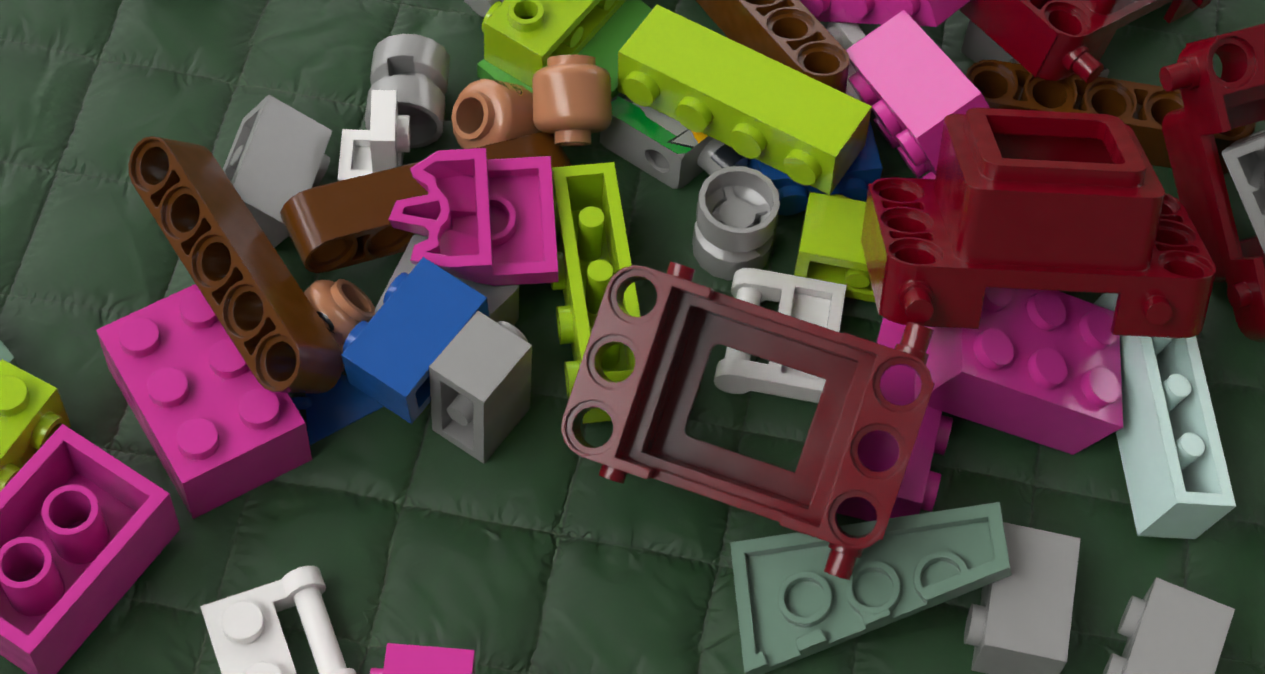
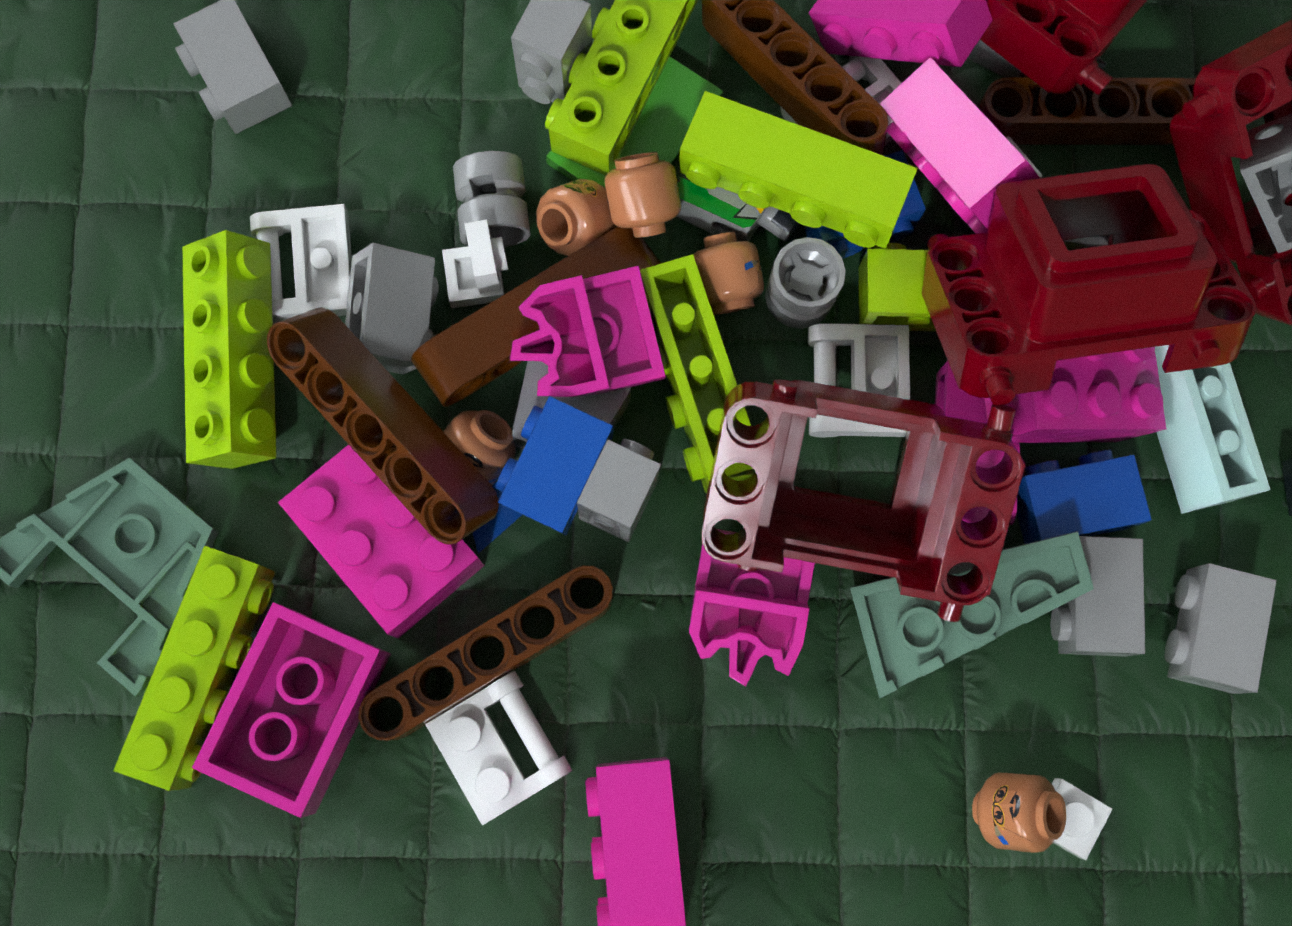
camera: 10 degrees left, 20 degrees up
none -> lime brick [182,230,276,469]
none -> white plate [250,204,352,325]
none -> reddish brown beam [358,566,613,741]
none -> dark pink plate [689,529,815,687]
none -> nougat head [693,232,764,315]
none -> blue brick [1017,450,1152,544]

